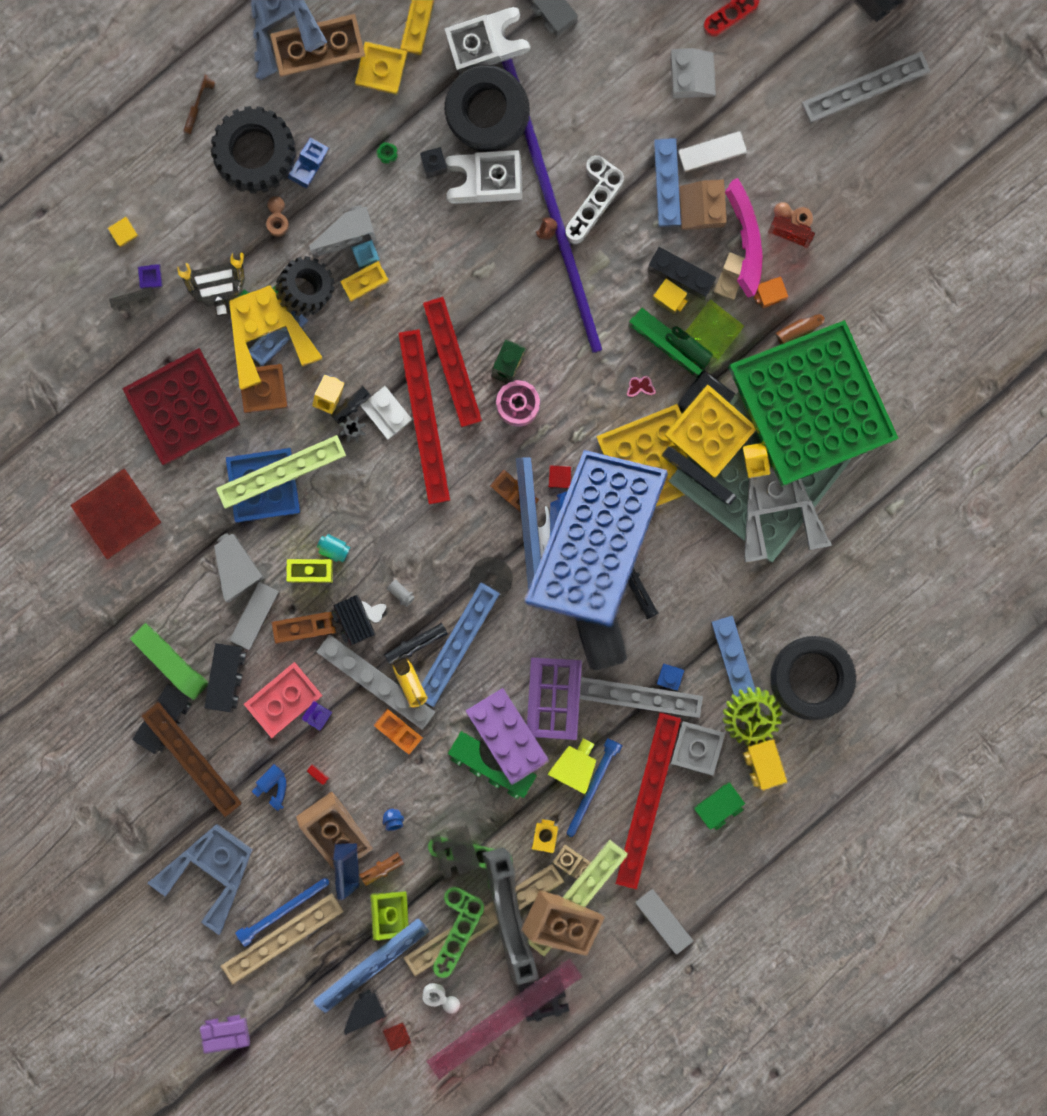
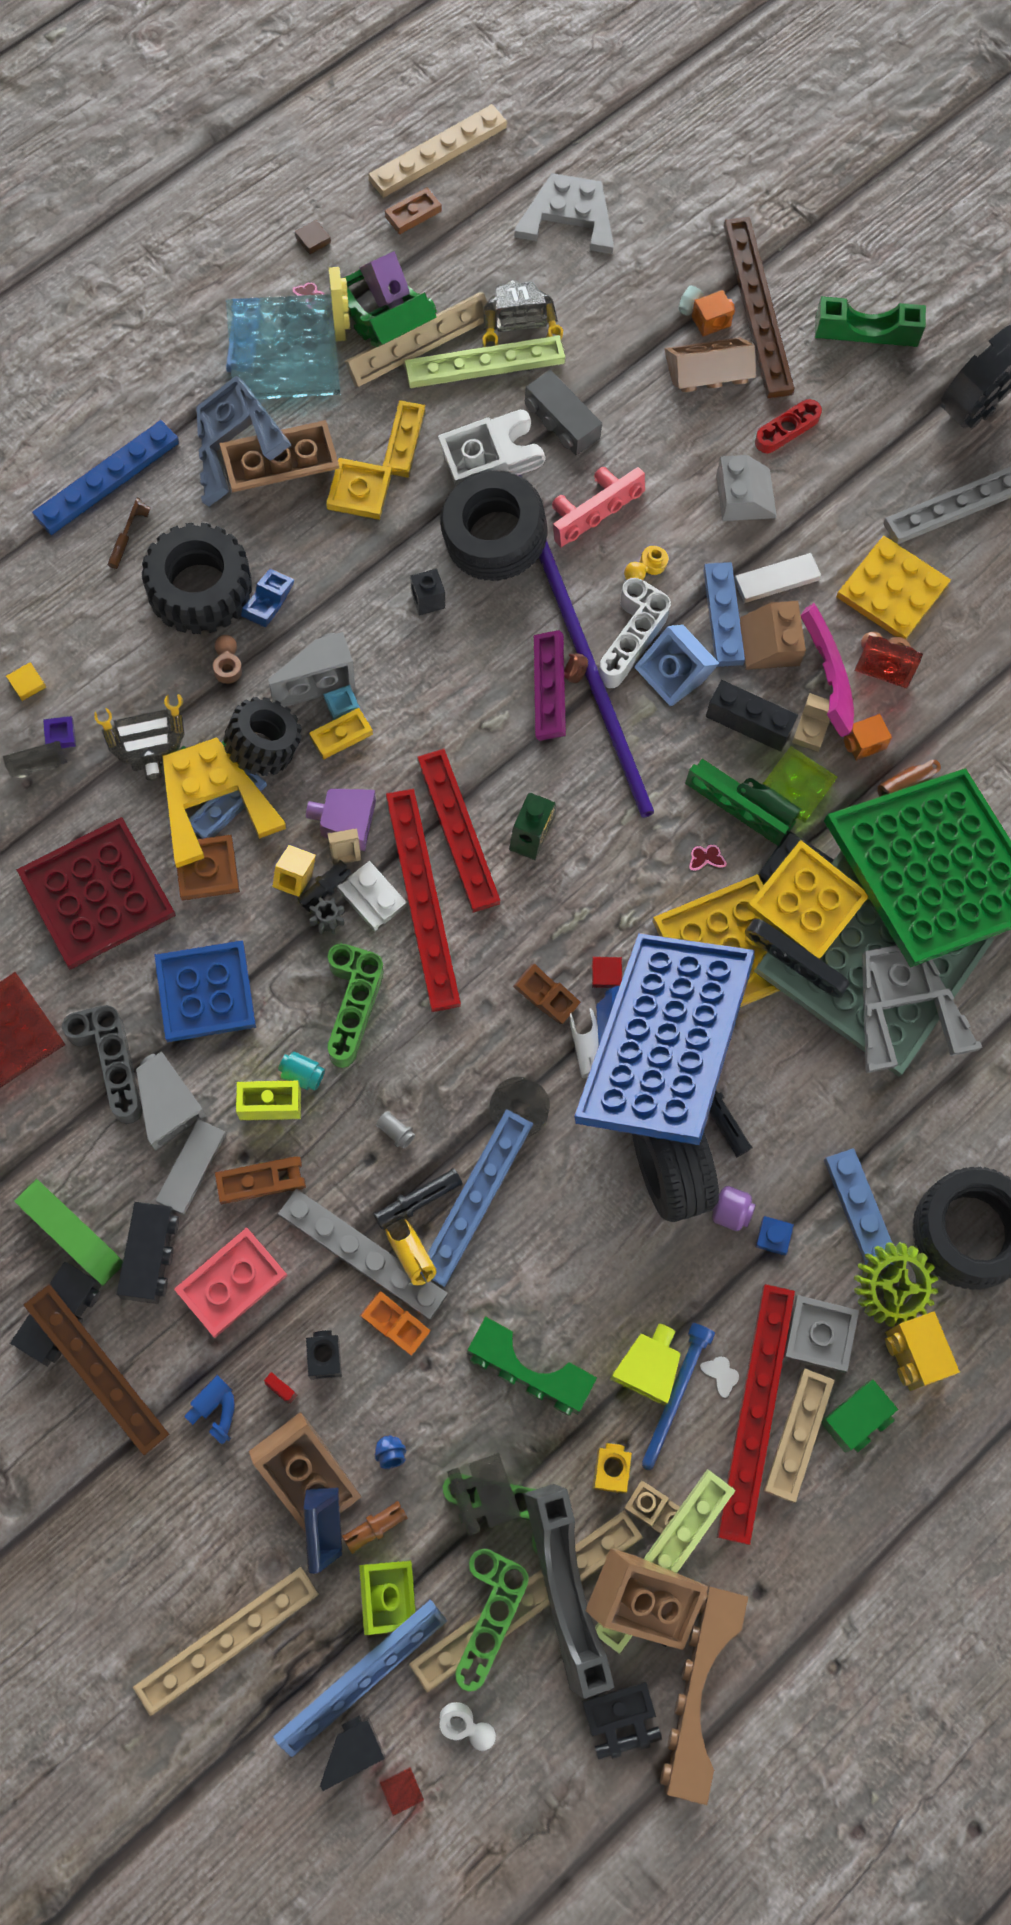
camera: 10 degrees left, 15 degrees down
sand blue wing [147,824,253,935] -> none
medium lavender brick [200,1015,250,1054] -> none
yellowish green plate [216,435,346,509] -> none
blue piece [235,878,329,947] -> none
dark purple plate [301,701,332,731] -> none
black brick [331,595,376,646] -> none
white sticker [362,601,386,622] -> none
green plate [377,142,398,164] -> none
clear pink plate [426,958,583,1079] -> none
white brick [445,150,523,204] -> none
medium lavender plate [466,688,549,785] -> none
bright pink brick [496,380,540,427] -> none
medium blue tile [516,457,541,589] -> none
medium lavender piece [527,658,582,740] -> none
light grey plate [580,677,703,718] -> none
light grey tile [635,889,693,955] -> none
yellow brick [653,279,688,314] -> none
yellow brick [743,443,770,478] -> none
none -> blue plate [32,420,179,535]
none -> dark grey beam [62,1005,142,1124]
none -> medium lavender torso [306,789,376,851]
none -> black brick [306,1330,342,1380]
none -> tan tile [328,828,361,865]
none -> bright green beam [328,943,384,1068]
none -> magenta plate [534,630,566,741]
none -> coral plate [552,467,645,548]
none -> yellow plate [624,546,669,580]
none -> light blue slope [634,625,719,706]
none -> medium nougat arch [660,1586,748,1805]
none -> white sticker [700,1357,739,1398]
none -> medium lavender head [712,1186,756,1231]
none -> tan plate [763,1369,835,1503]
none -> yellow plate [836,535,951,640]

